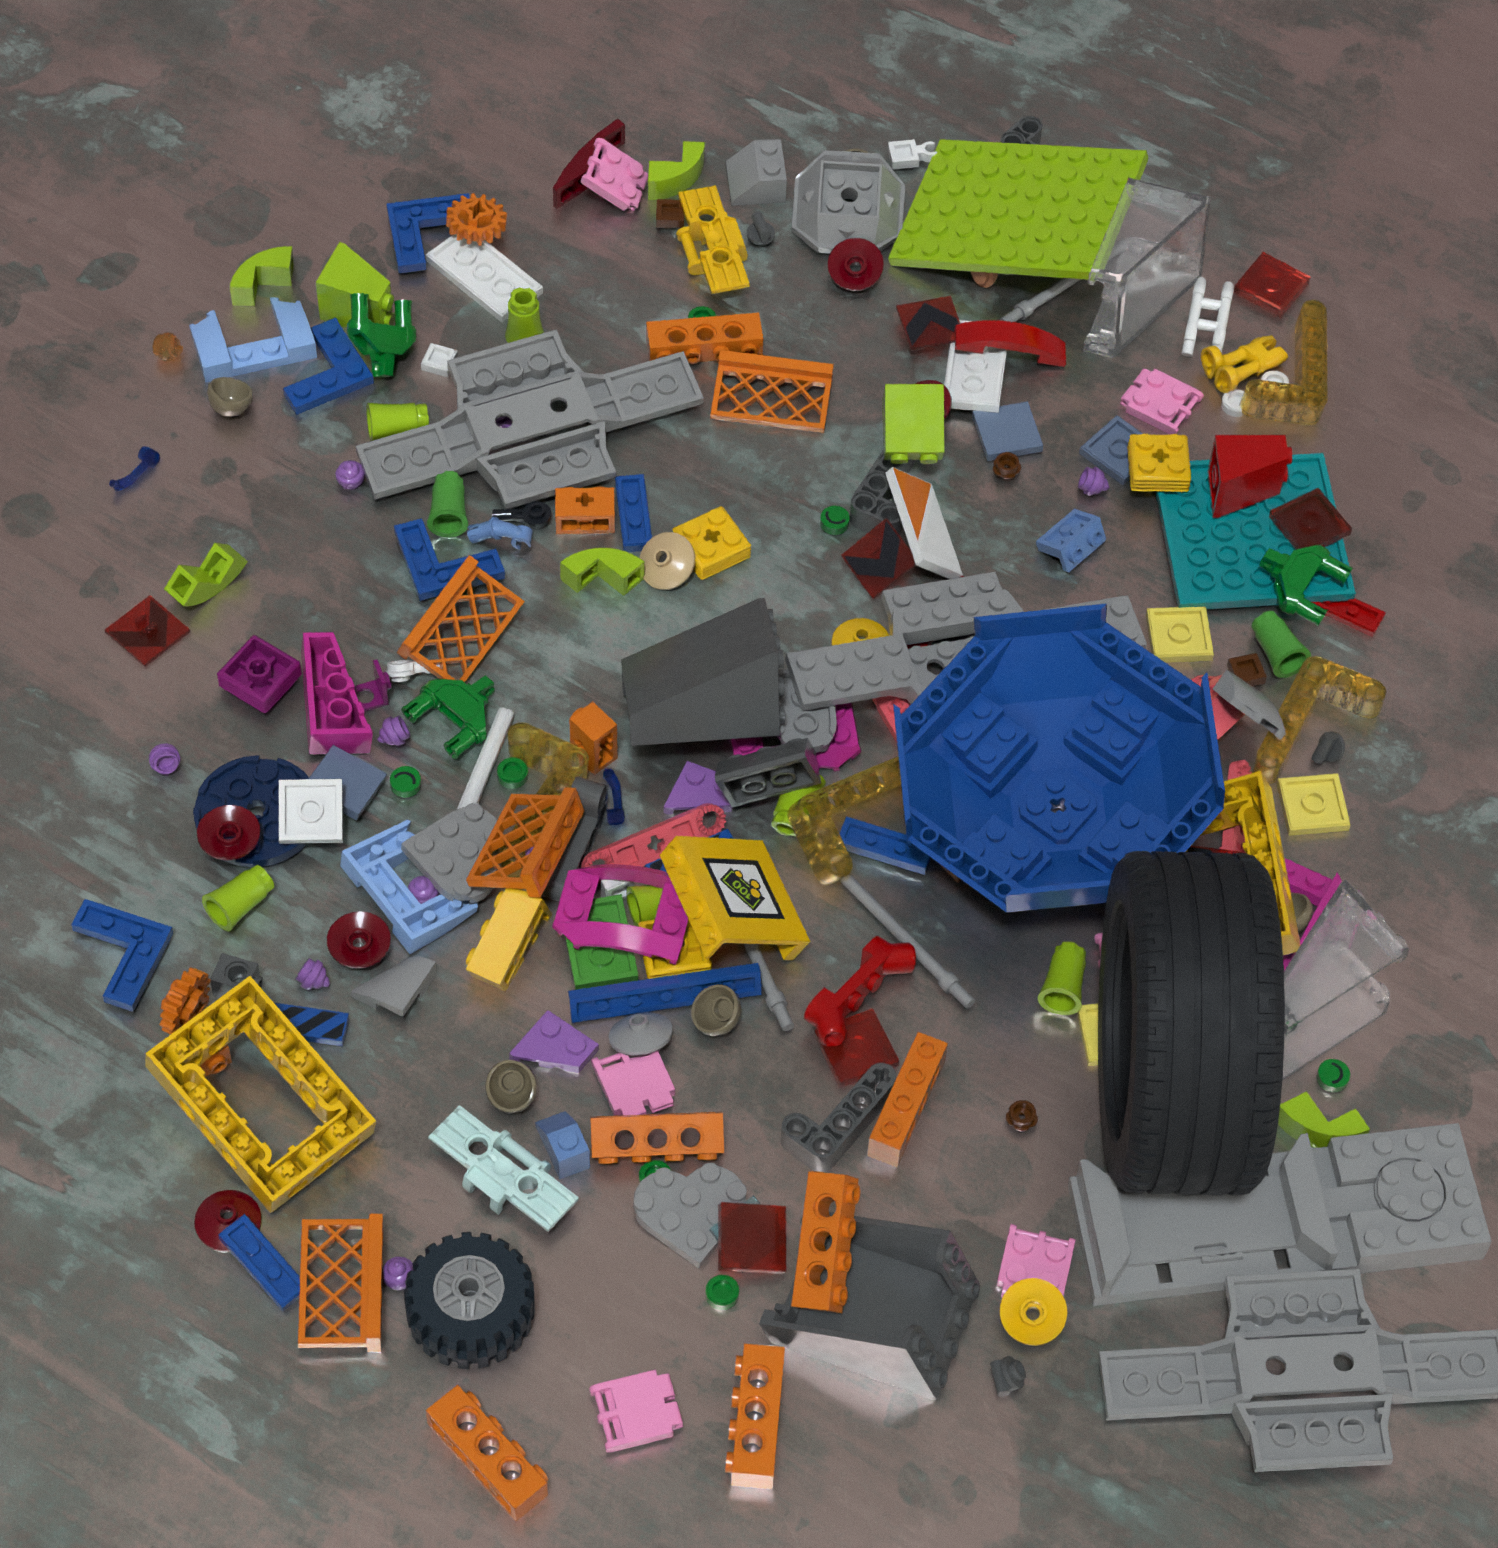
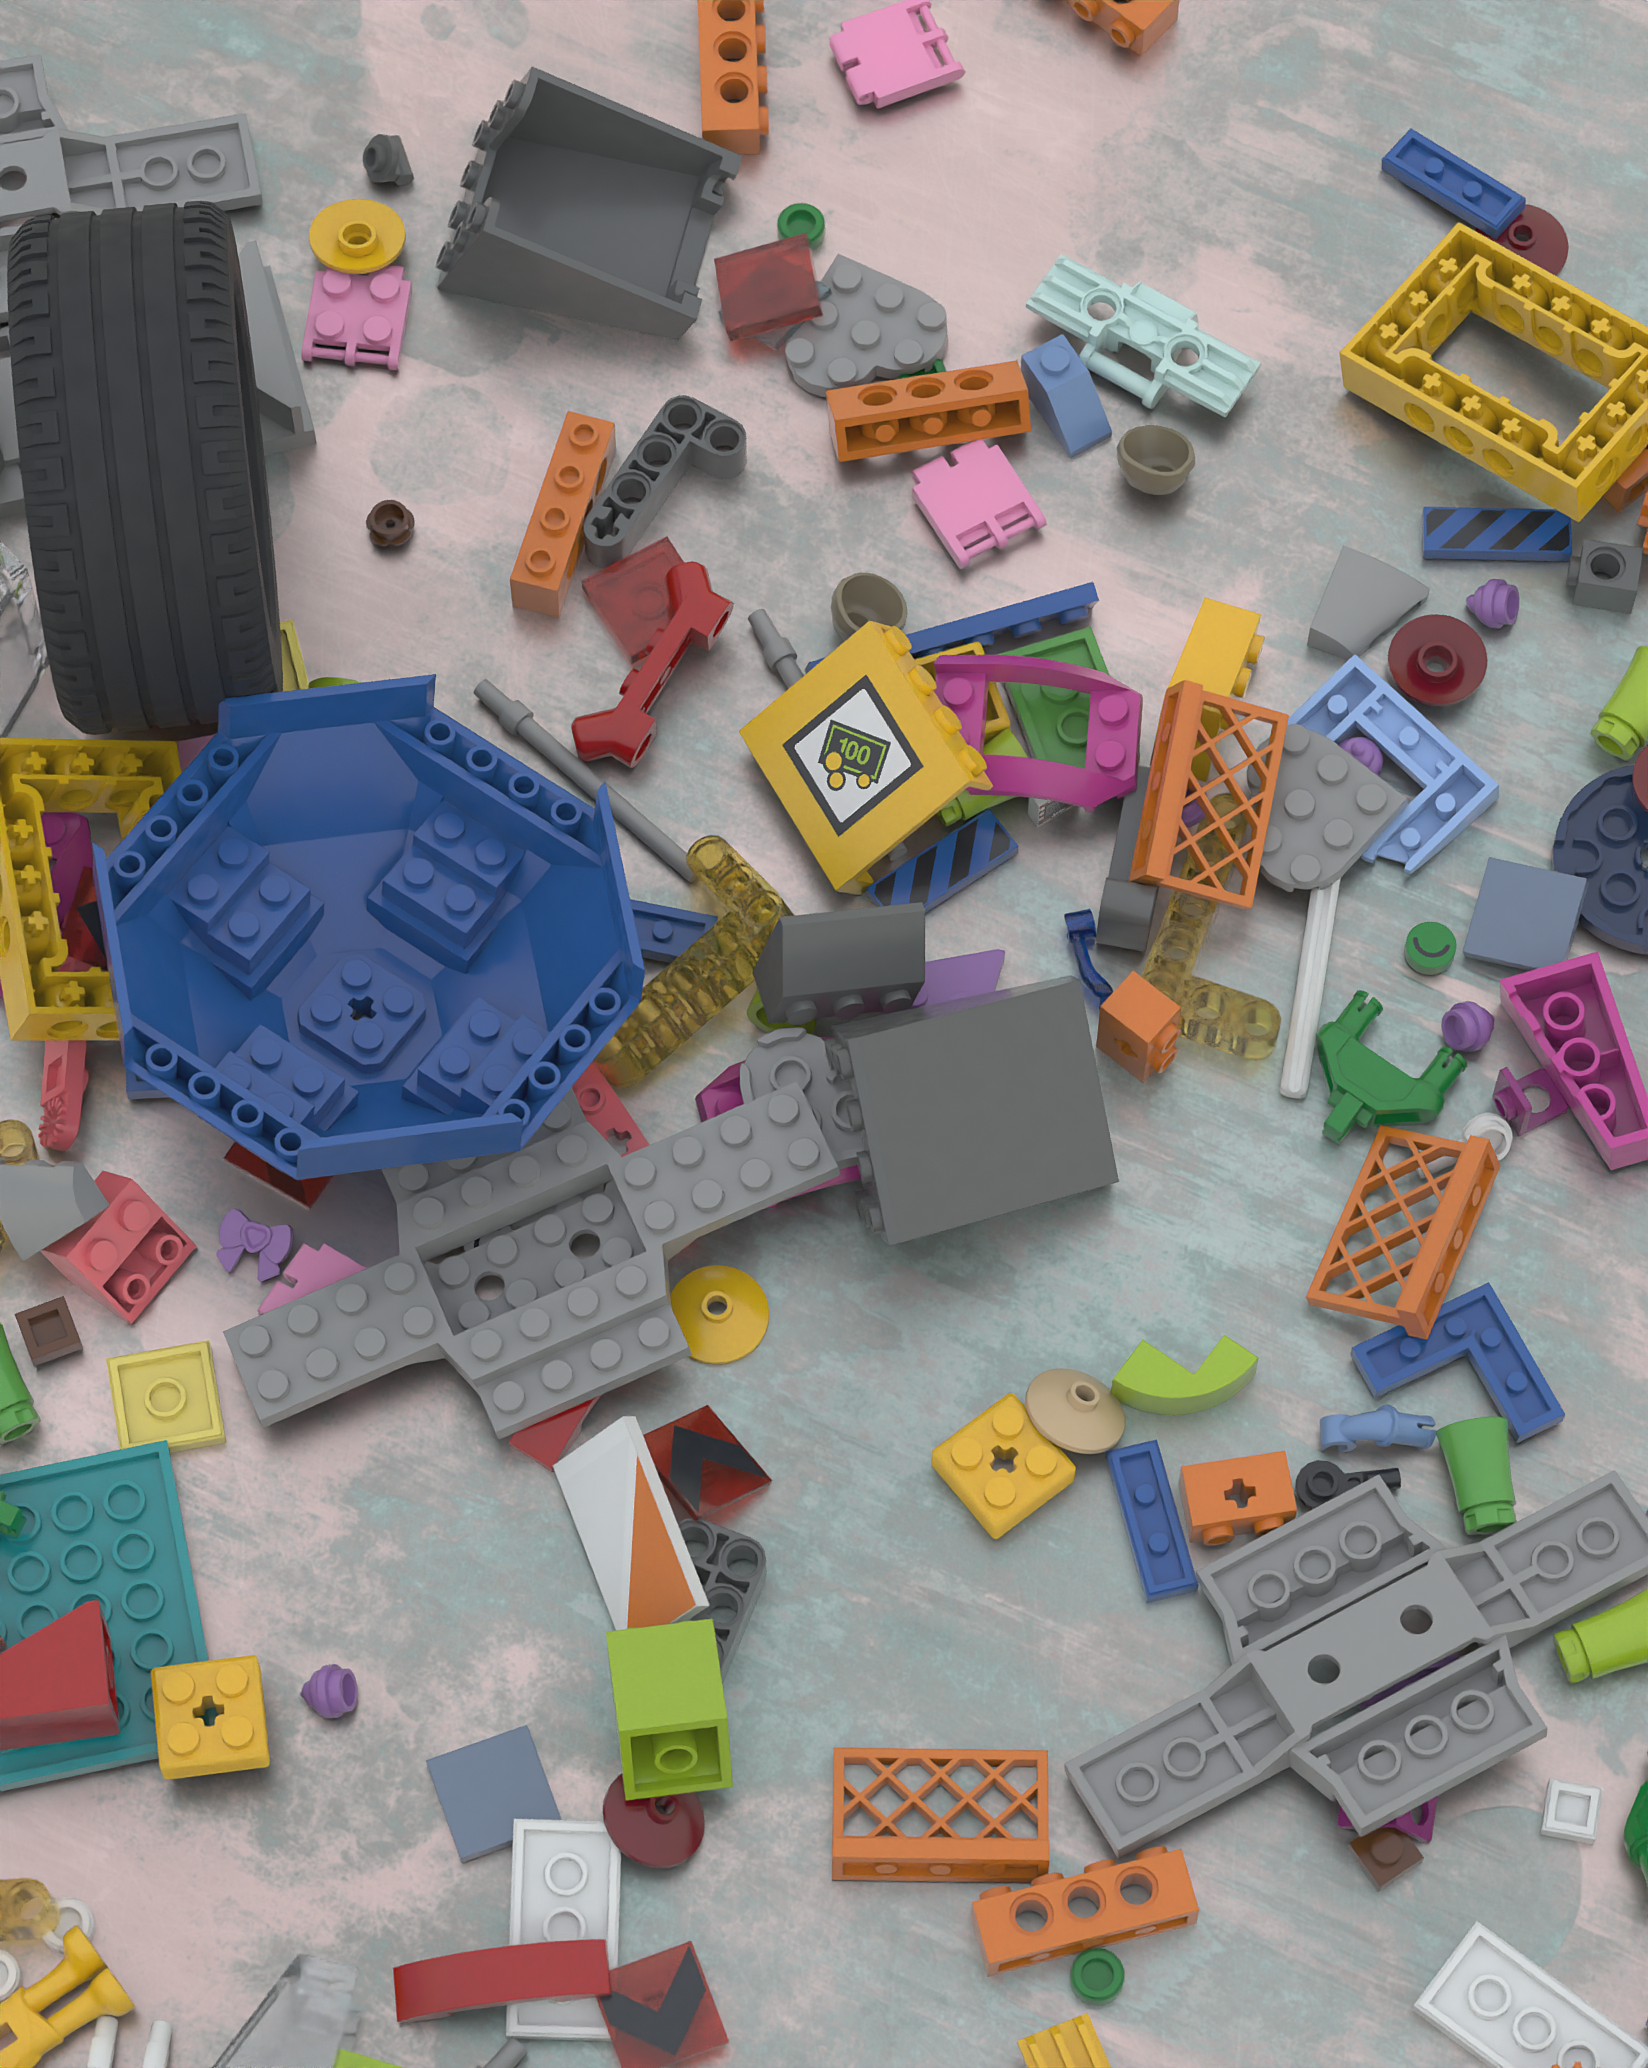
camera: 175 degrees right, 10 degrees up
white plate [279,779,343,844] -> none
orange fence [298,1214,383,1352] -> none
medium lavender plate [382,1256,413,1290] -> none
black wheel [404,1232,535,1369] -> none
green tile [497,757,528,789] -> none
lime plant [505,287,544,343] -> none
medium lavender wing [509,1010,599,1073] -> none
coral piece [581,803,726,884] -> none
light grey dish [609,1012,673,1056] -> none
orange brick [791,1171,860,1314] -> none
green tile [820,506,850,535] -> none
reddish brown plate [993,452,1021,479] -> none
medium blue bracket [1036,508,1106,572] -> none
sand blue tile [1079,415,1143,485] -> none
bright pink plate [1120,369,1204,435] -> none

